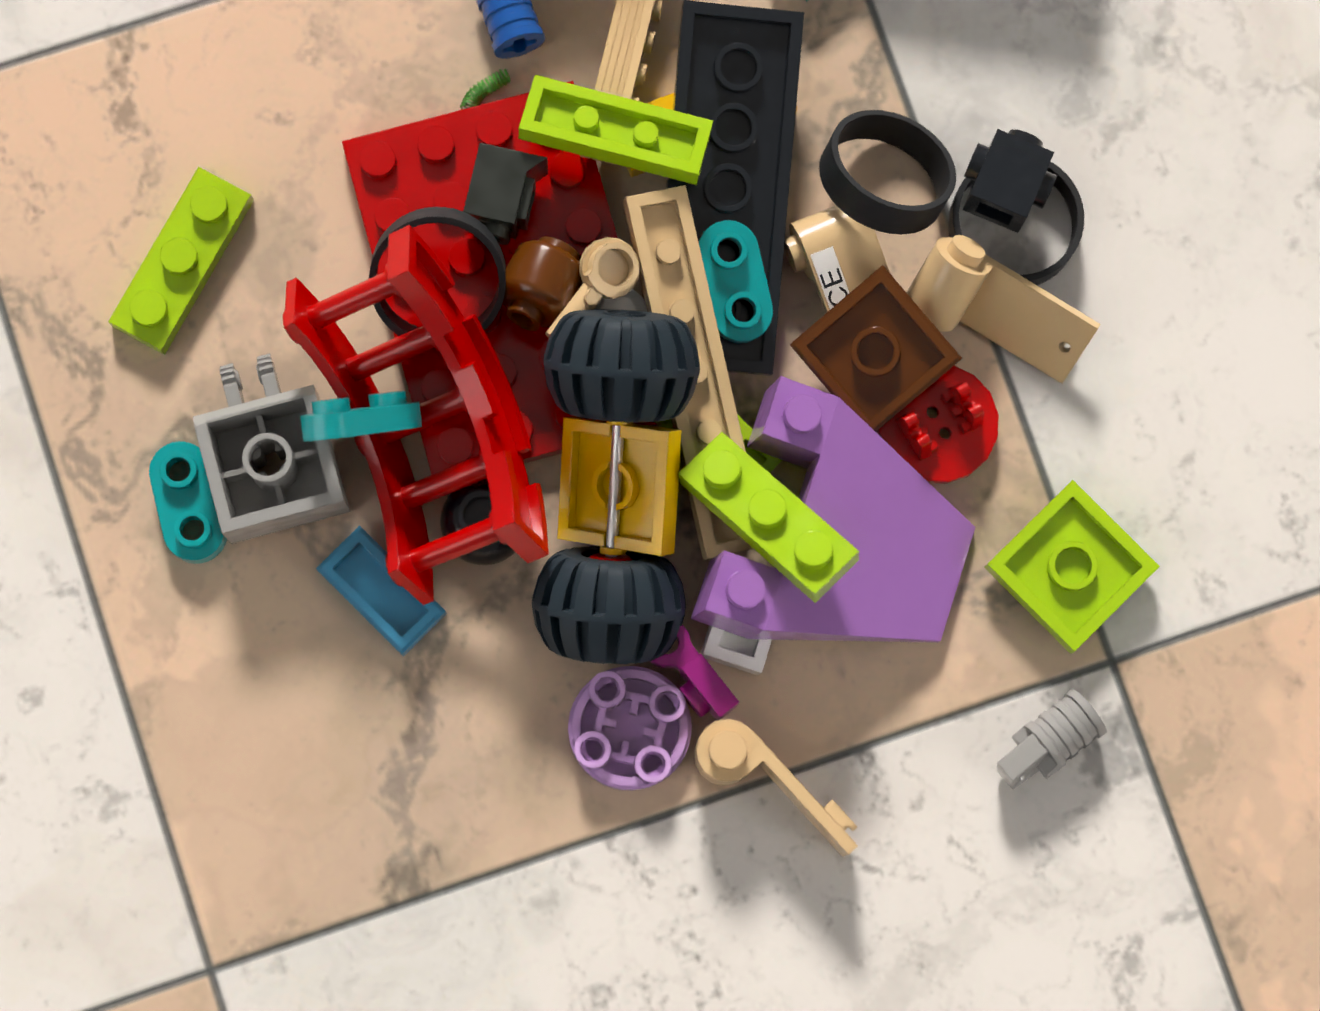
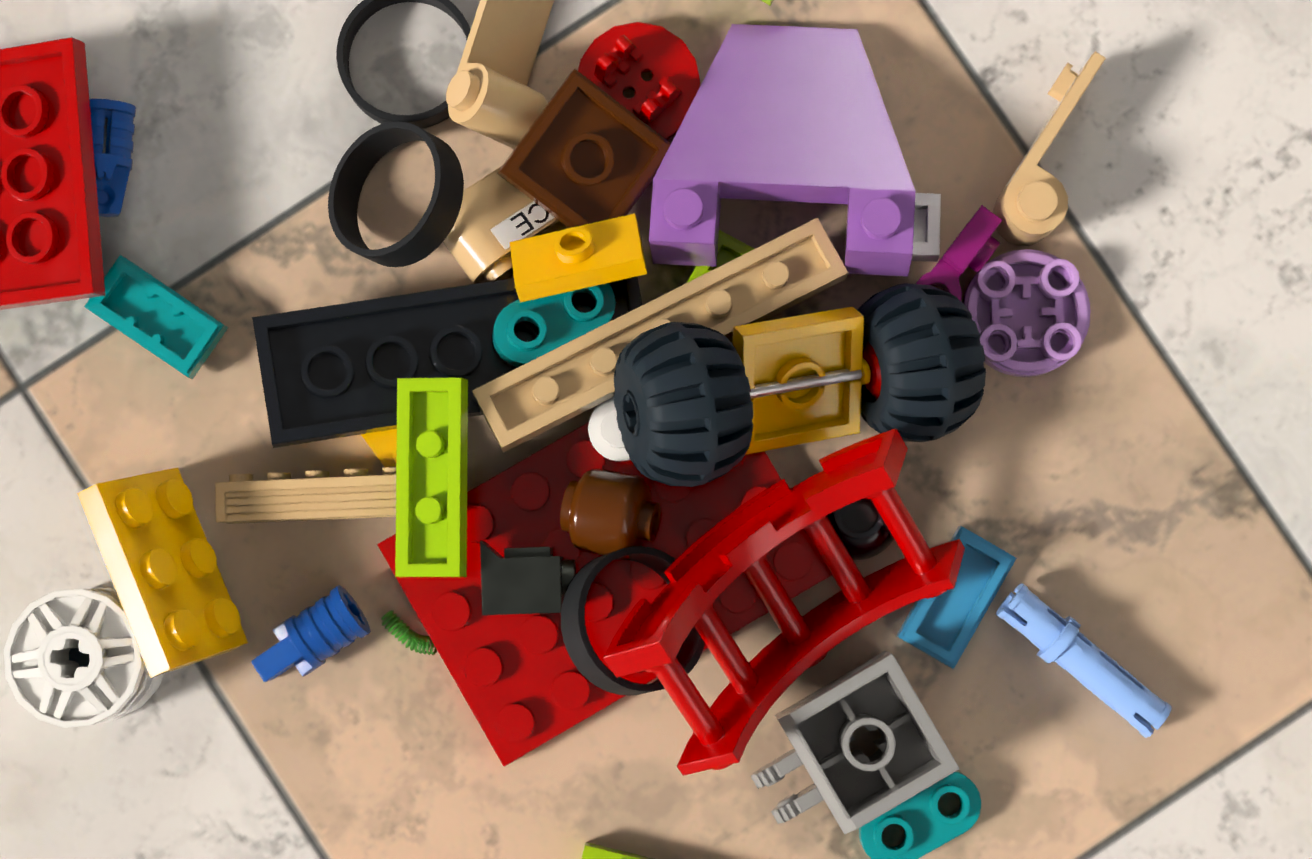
camera: 90 degrees left, 5 degrees up
teal plate [300,391,422,441] -> none
tan plate [545,237,640,338] -> none
lime plate [678,432,859,603] -> none
black brick [962,129,1057,233] -> none
none -> yellow plate [510,213,647,303]
none -> light blue pin [996,583,1172,738]

